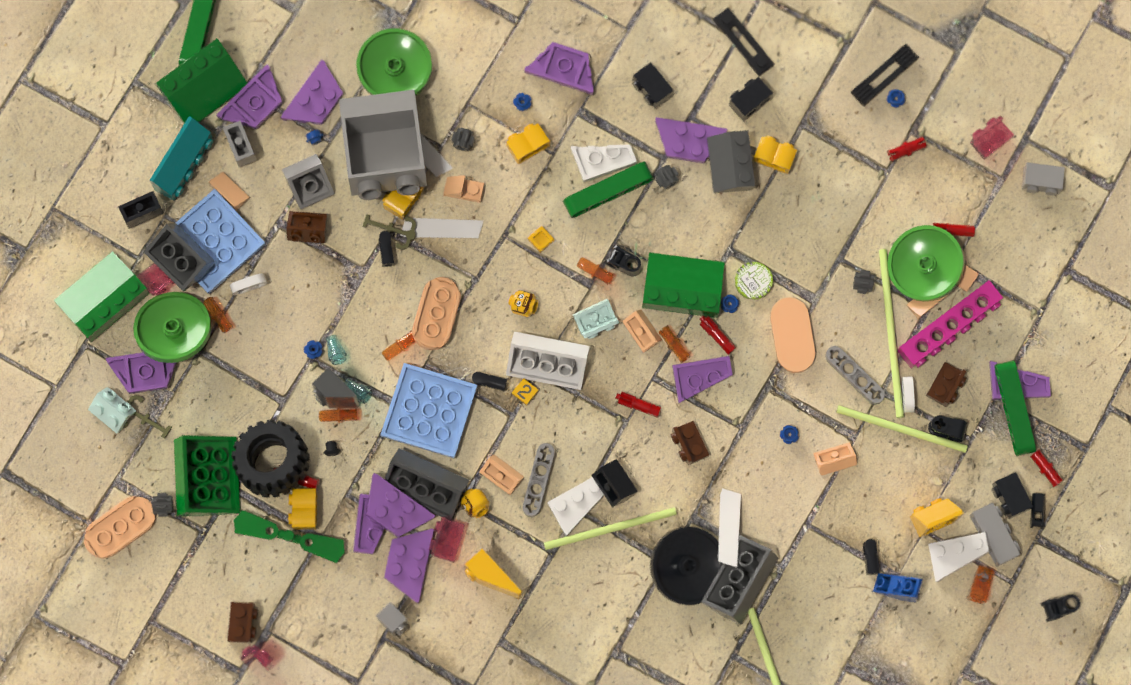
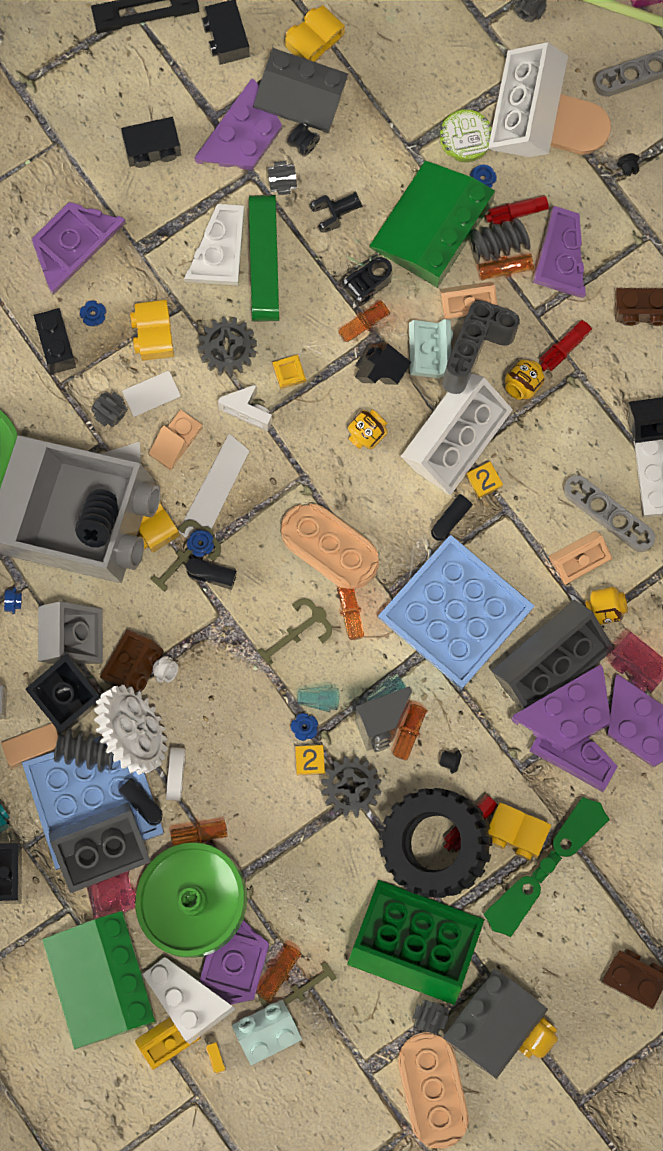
camera: 65 degrees left, 0 degrees up
none -> black slope [25,653,101,732]
none -> black brick [33,308,76,375]
none -> dark grey piece [54,728,114,773]
none -> black piece [75,489,119,548]
none -> white gear [94,685,168,775]
none -> black bar [118,778,163,826]
none -> white sticker [122,371,181,417]
none -> yellow slope [135,1017,201,1070]
none -> white wing [142,957,236,1044]
none -> white plate [153,656,178,683]
none -> blue plate [187,530,214,557]
none -> dark grey gear [198,317,257,377]
none -> yellow tile [206,1042,226,1074]
none -> white slope [218,385,272,432]
none -> clear orange pin [256,944,302,1003]
none -> olive piece [257,598,332,666]
none -> black wheel [287,123,320,157]
none -> yellow tile [295,745,325,776]
none -> black piece [309,191,363,233]
none -> dark grey gear [321,756,381,818]
none -> black brick [355,343,412,385]
none -> dark grey beam [442,301,520,394]
none -> dark grey slope [443,969,548,1079]
none -> dark grey piece [471,218,531,264]
none -> white slope [488,42,568,157]
none -> yellow head [504,359,545,400]
none -> yellow head [519,1017,558,1059]
none -> black piece [617,153,640,176]

